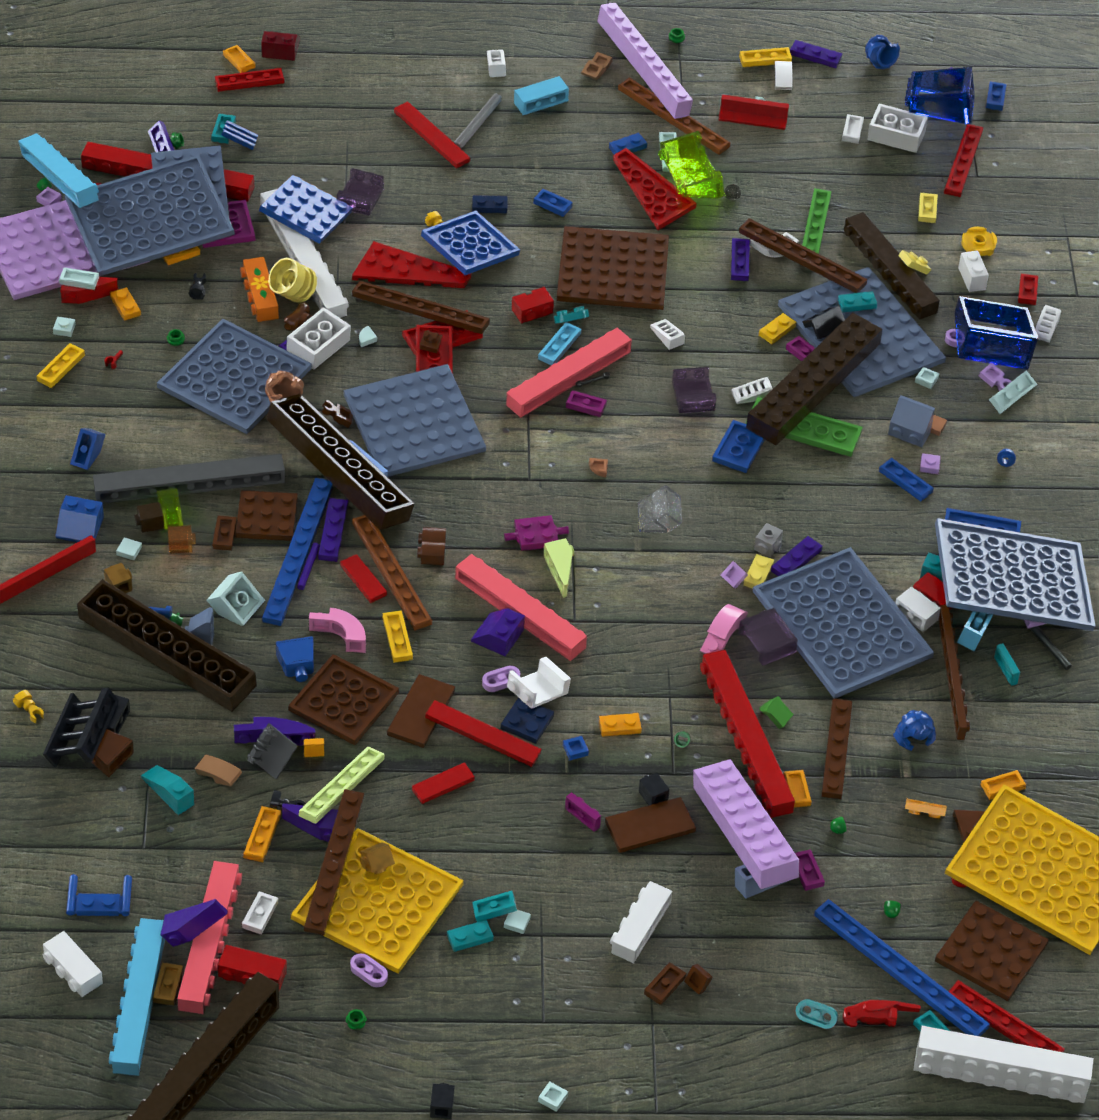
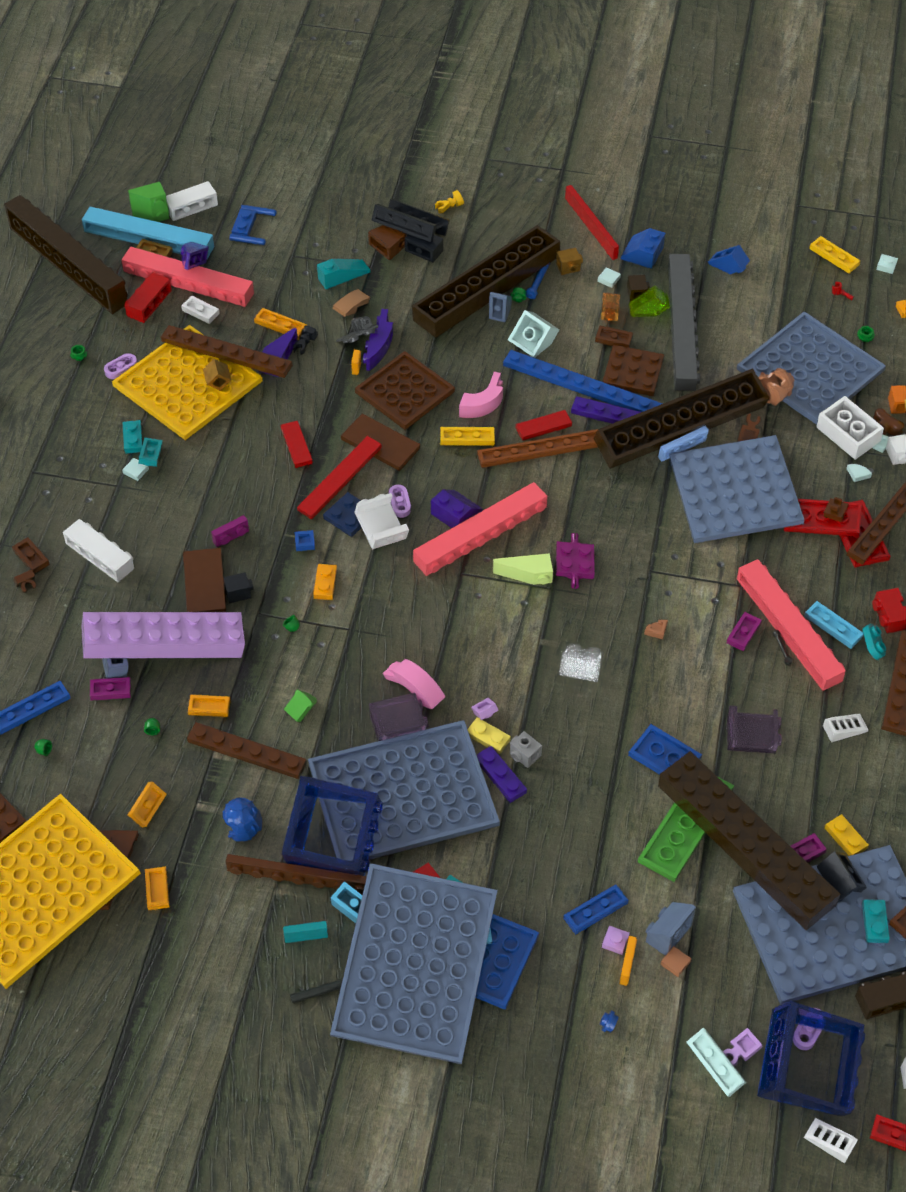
camera: 105 degrees right, 5 degrees up
blue torso [276,636,314,682] -> none
dark purple bar [297,543,320,590] -> none
yellowish green tile [299,747,385,824] -> none
reddish brown brick [417,527,446,565] -> none
red brick [700,650,795,818] -> none
white slope [731,377,773,404] -> none
white brick [895,586,941,632] -> none
light aqua tile [915,367,939,389] -> none
none -> bright green slope [128,182,169,222]
none -> clear blue windscreen [281,776,383,876]
none -> light orange tile [619,936,637,986]

